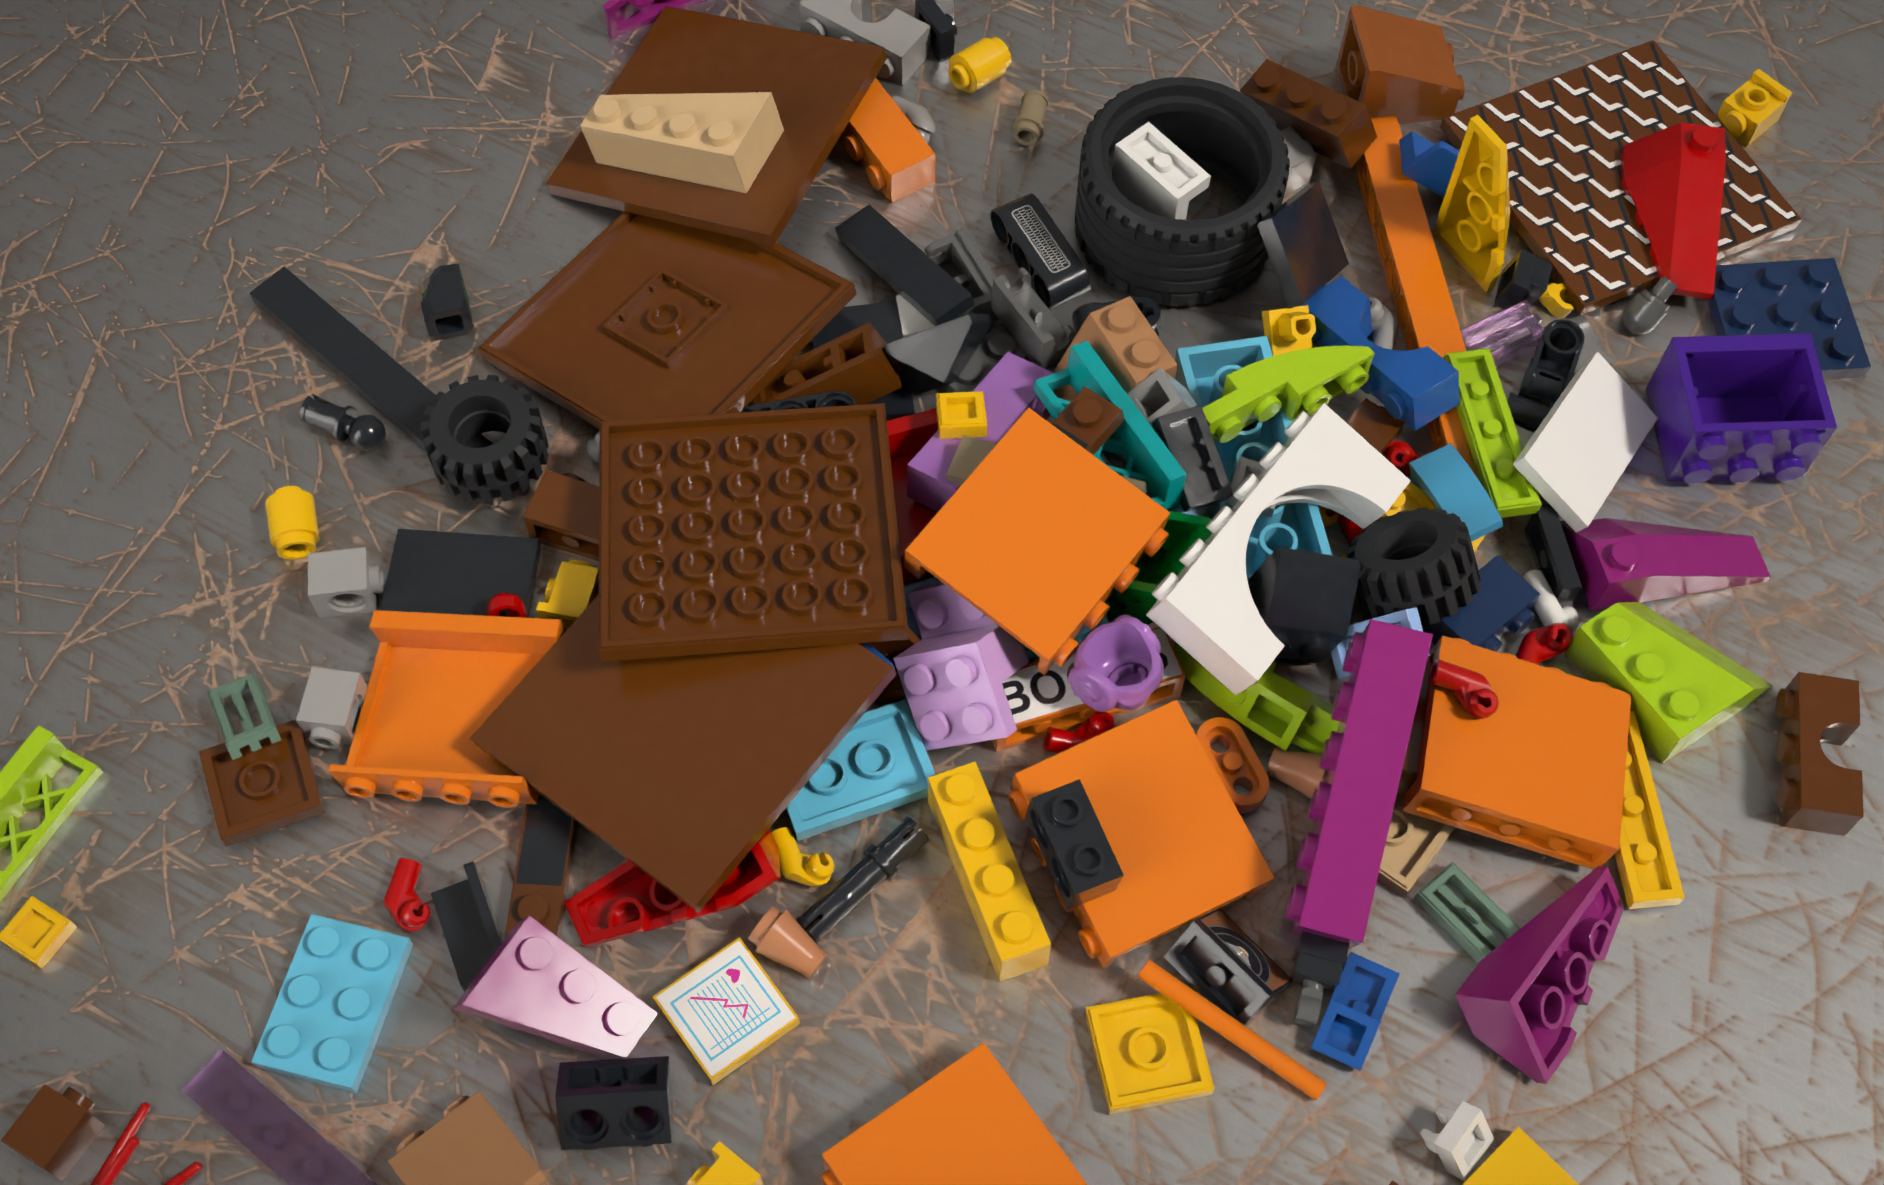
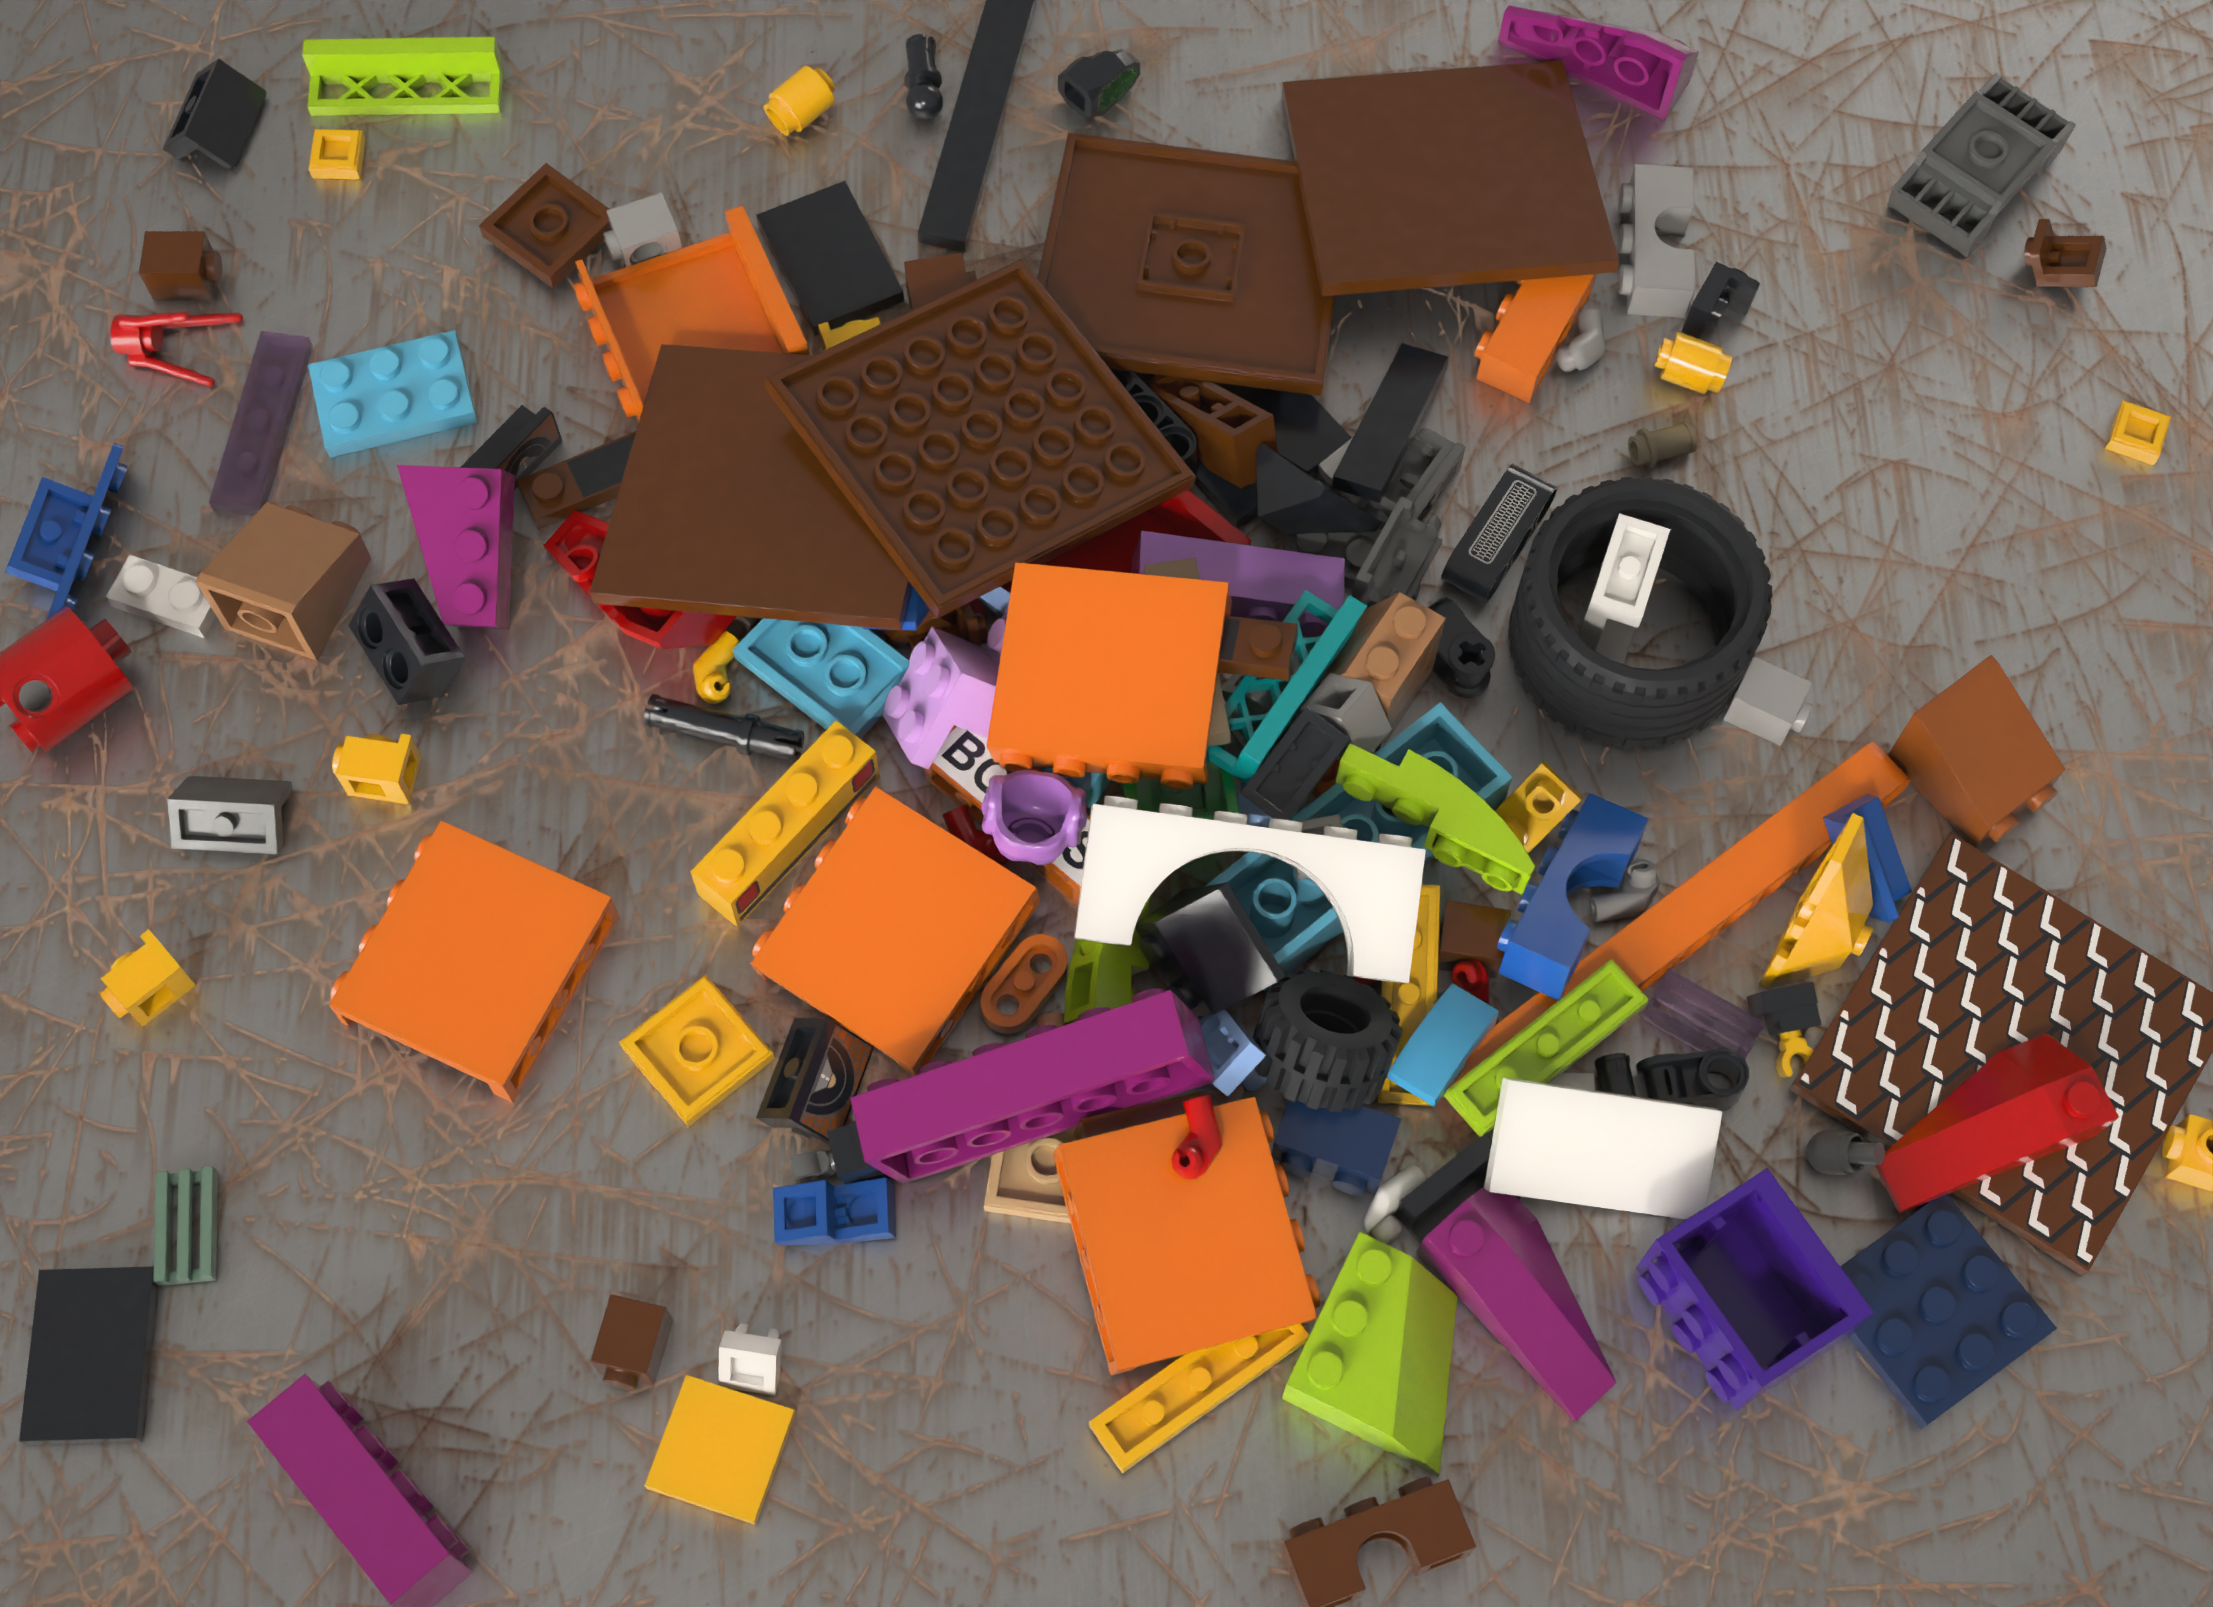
camera: 60 degrees right, 5 degrees up
sand green tile [207,673,281,760] -> none
light grey brick [308,547,385,618] -> none
red arm [384,858,430,932] -> none
black tyre [421,375,549,504] -> none
red hinge [486,592,527,618] -> none
tan wedge [580,92,784,194] -> none
white tile [652,937,800,1086] -> none
nougat cone [748,906,828,980] -> none
yellow tile [936,391,987,439] -> none
black brick [1025,779,1124,910] -> none
orange bar [1137,959,1327,1101] -> none
reddish brown brick [1240,59,1377,169] -> none
black tile [1257,182,1349,308] -> none
sand green tile [1414,861,1520,963] -> none
magenta wedge [1455,866,1625,1084] -> none
red arm [1516,623,1573,665] -> none

